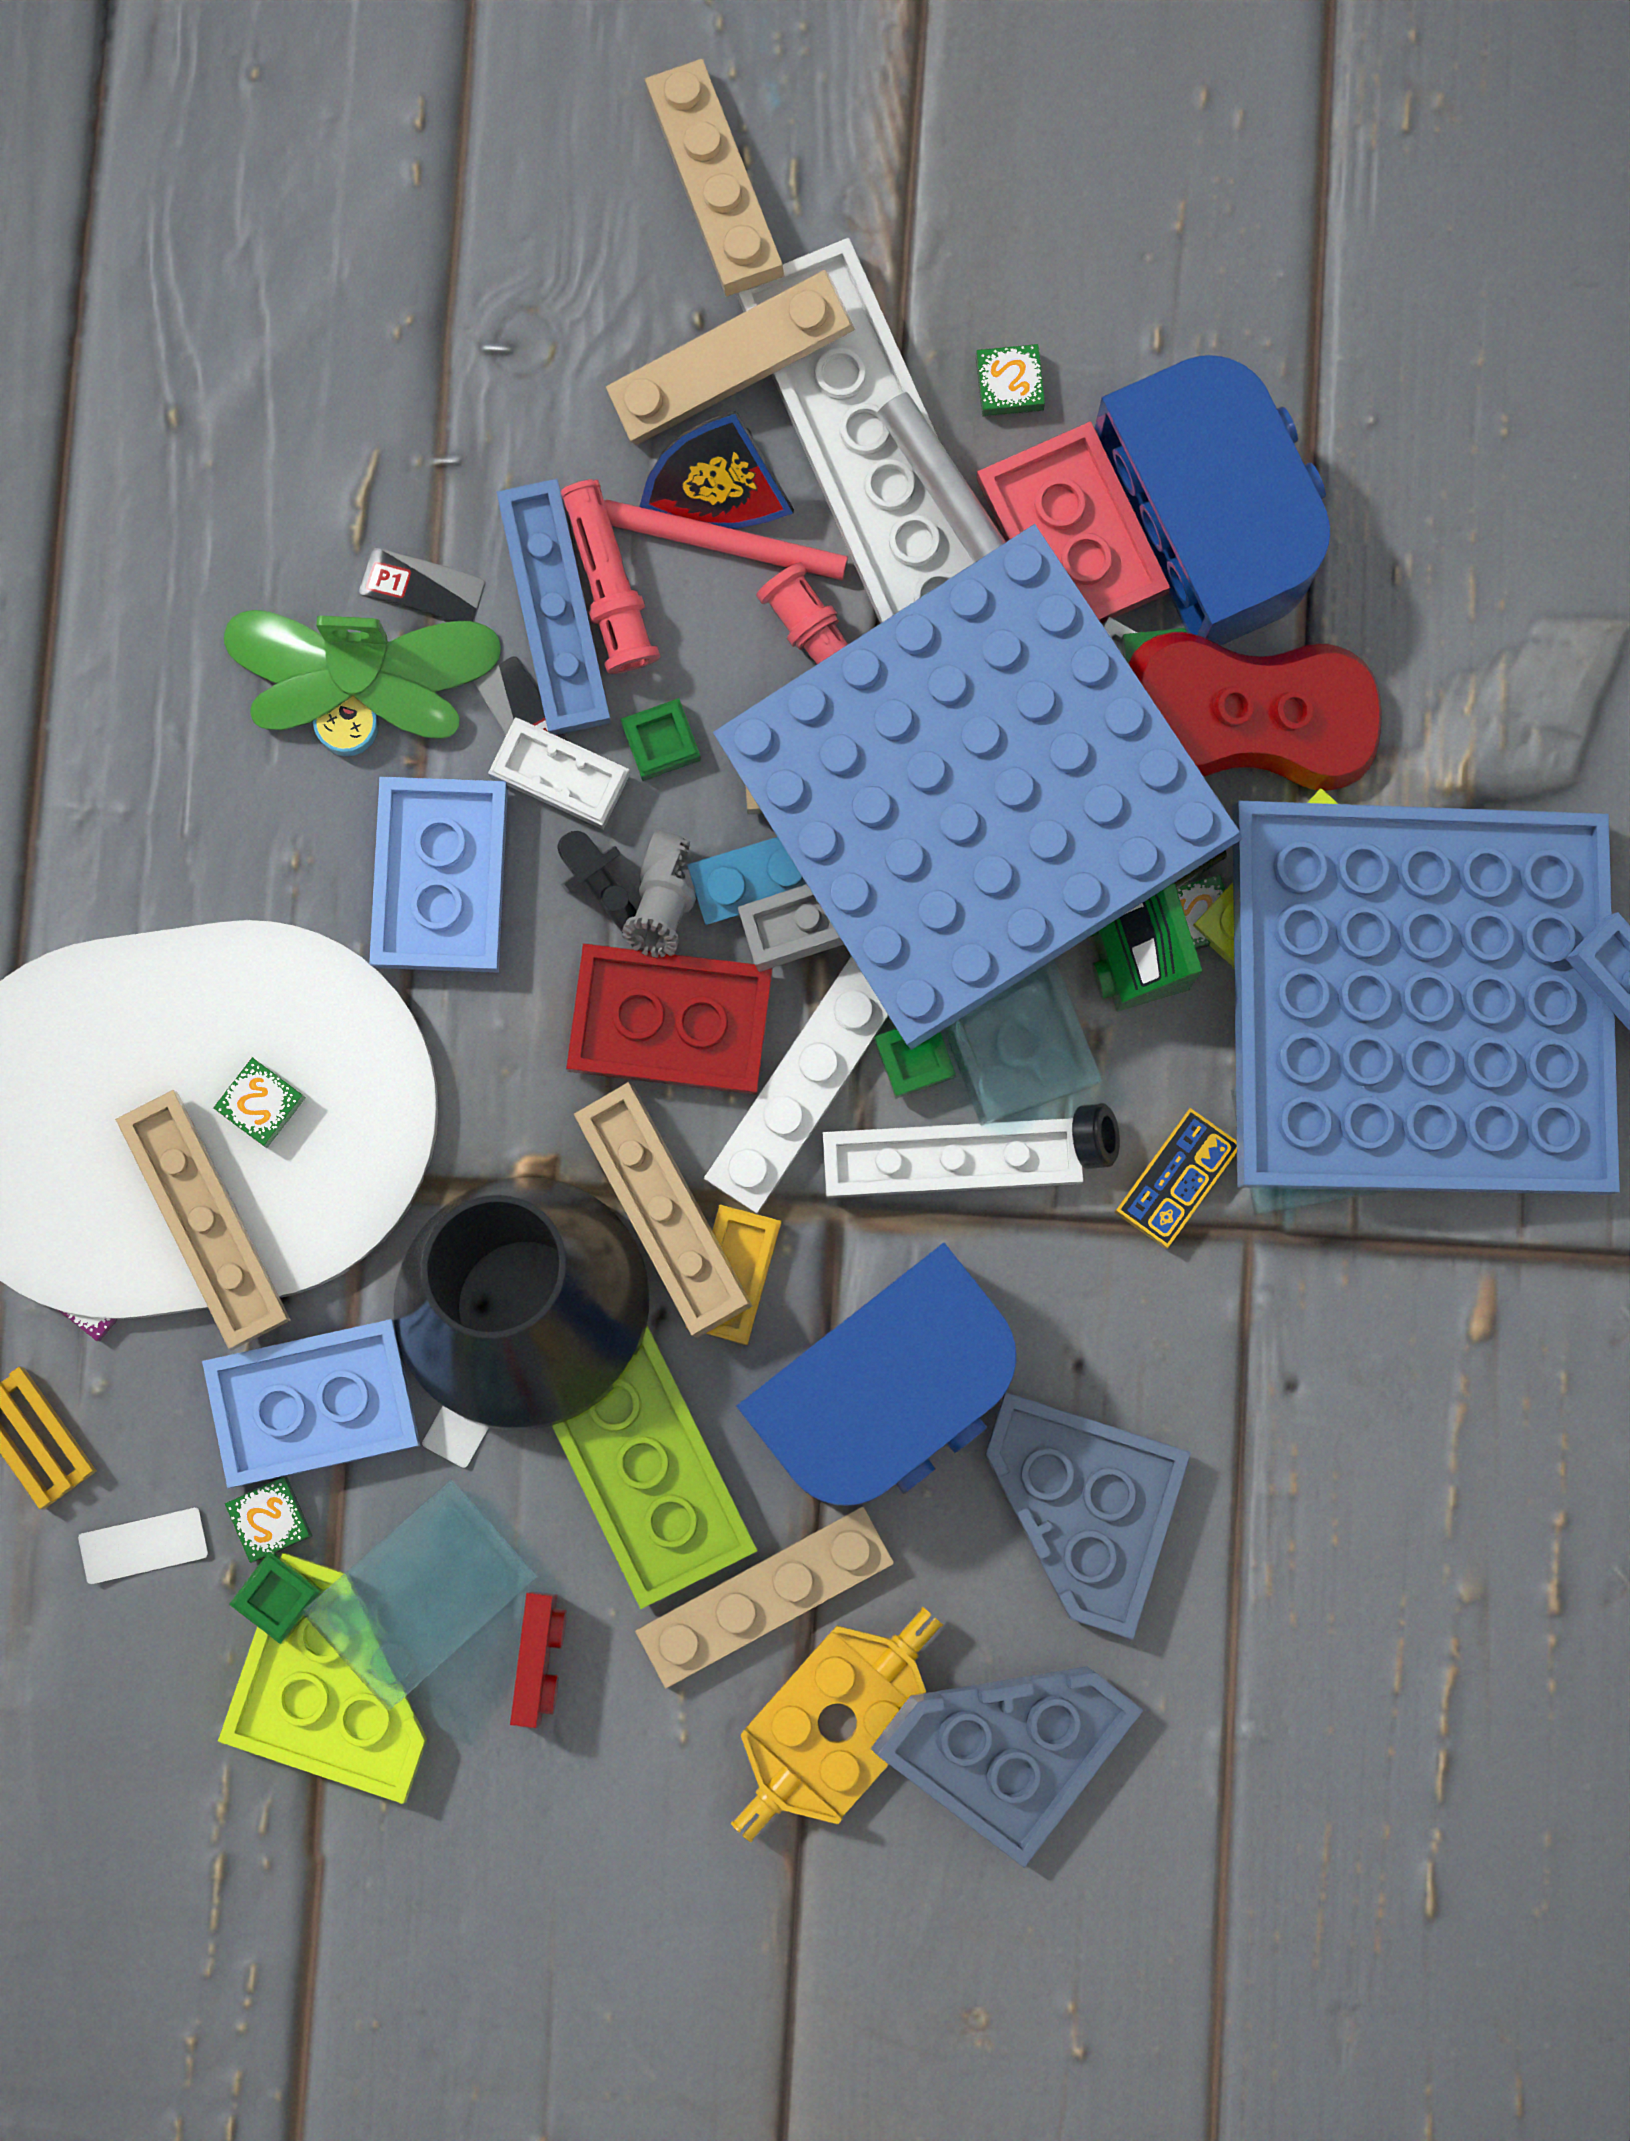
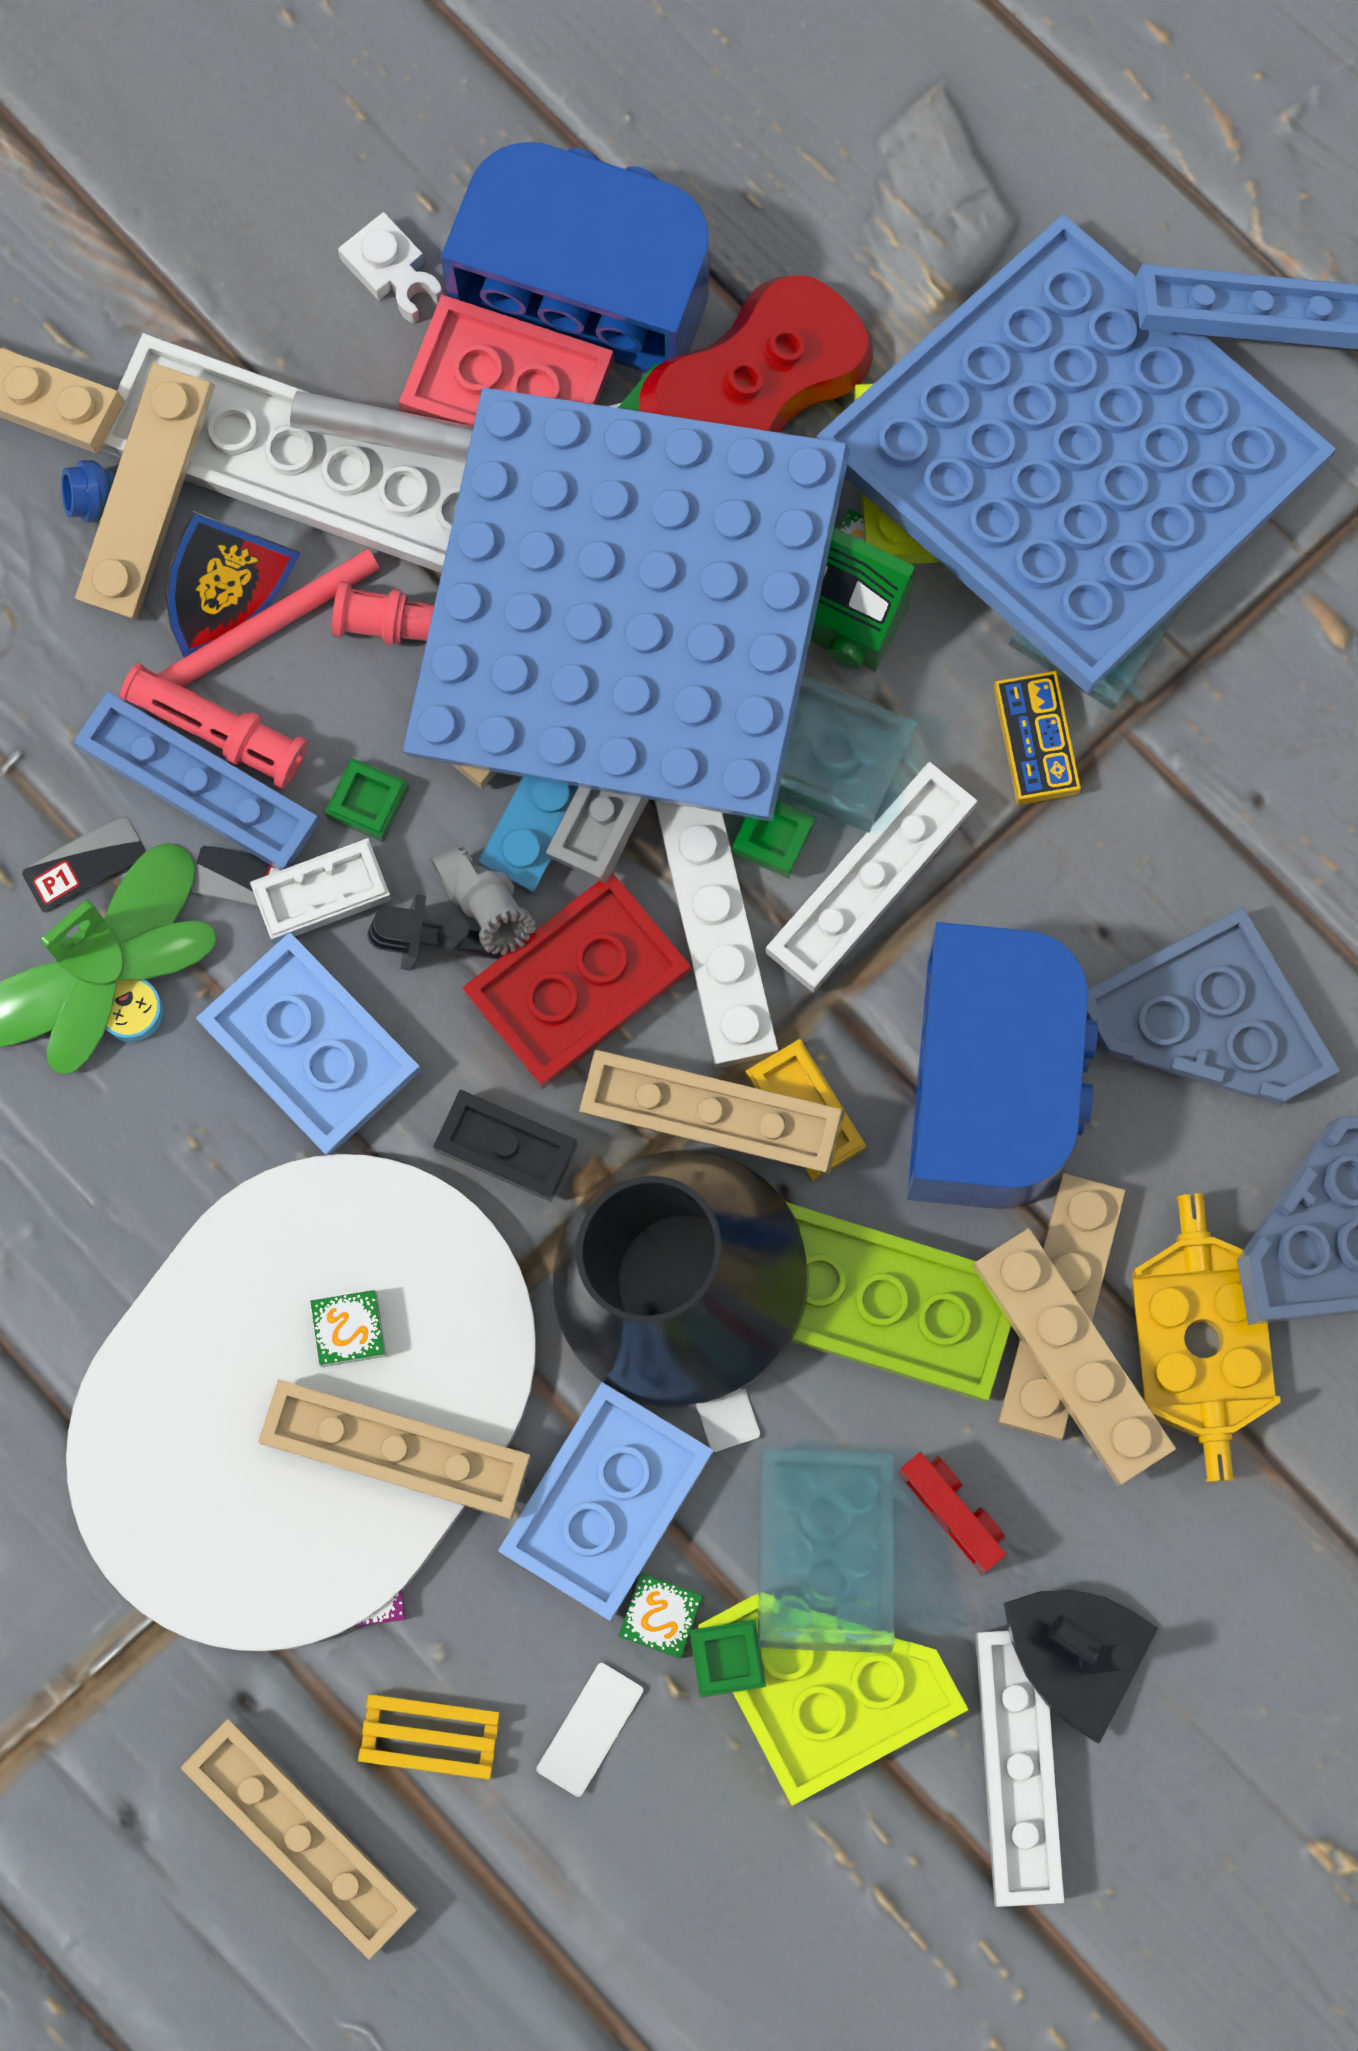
camera: 45 degrees left, 5 degrees down
tile [976,344,1045,416] -> none
black tile [1072,1103,1120,1169] -> none
none -> blue plate [61,460,115,523]
none -> white plate [338,212,443,324]
none -> black plate [433,1089,578,1202]
none -> tan plate [972,1228,1176,1486]
none -> white plate [975,1631,1064,1907]
none -> black shield [1004,1590,1158,1743]

